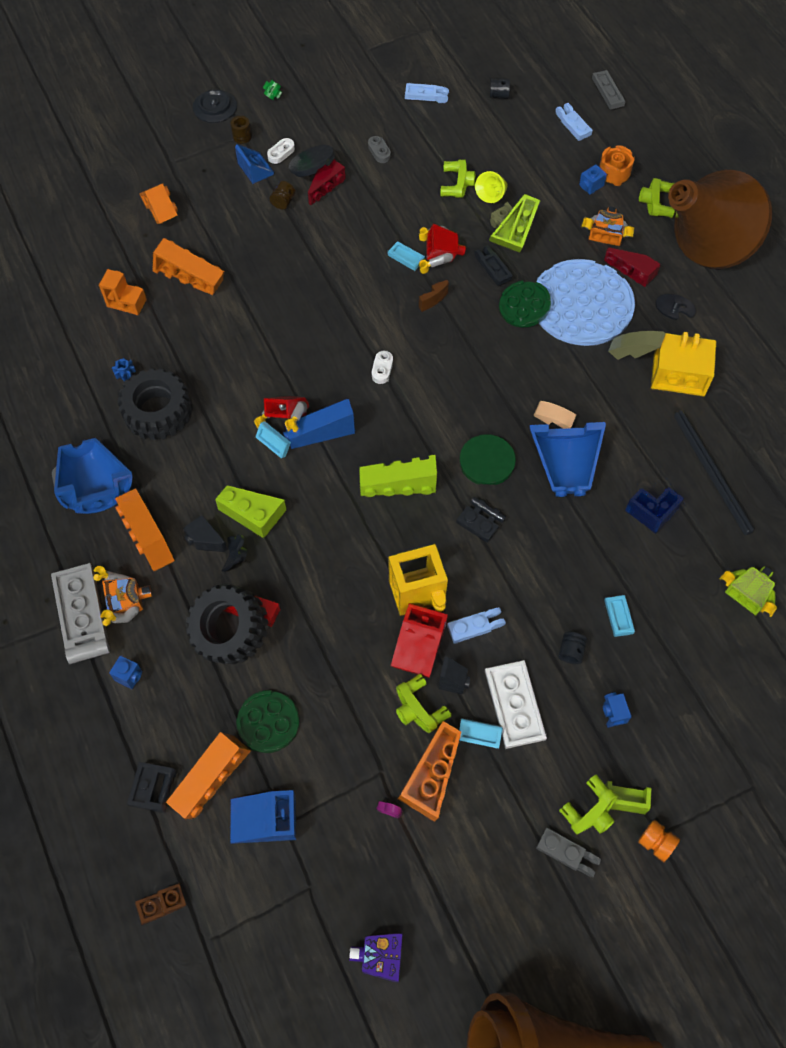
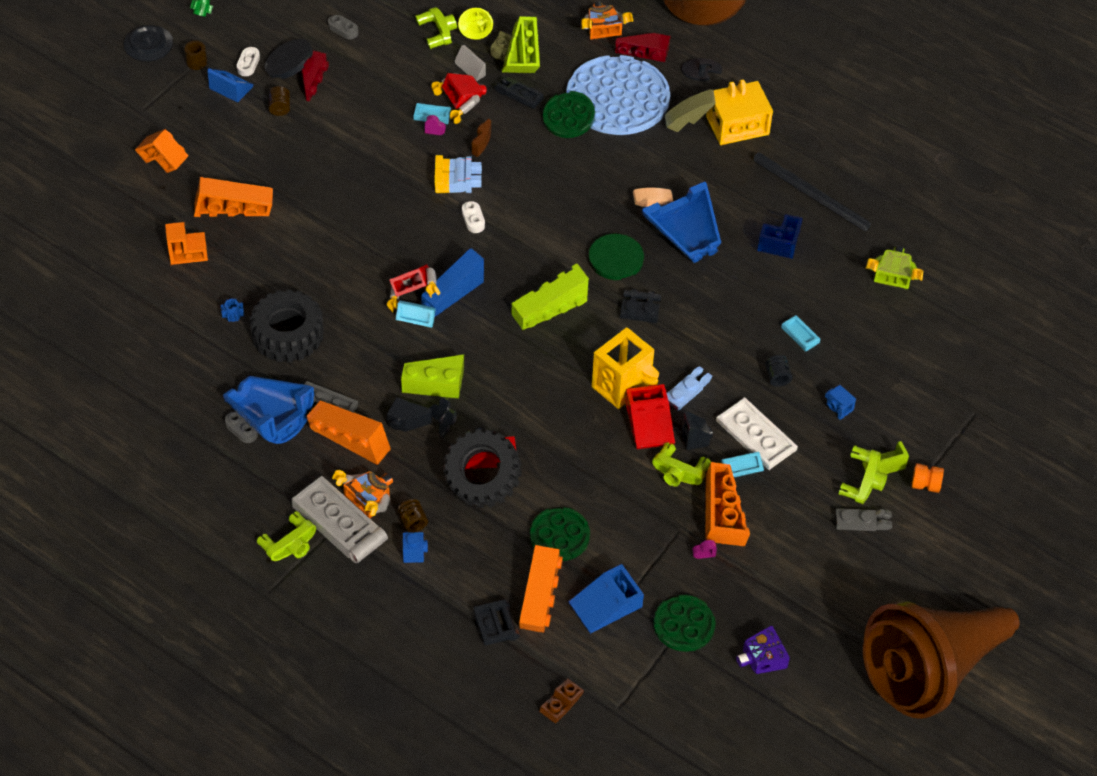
camera: 30 degrees left, 10 degrees down
none -> lime connector [257,511,316,561]
none -> dark grey plate [304,381,358,412]
none -> dark brown piece [397,499,428,532]
none -> magenta tile [425,115,446,135]
none -> light blue hips [435,155,482,193]
none -> light grey slope [455,45,486,81]
none -> dark green tile [654,595,716,652]

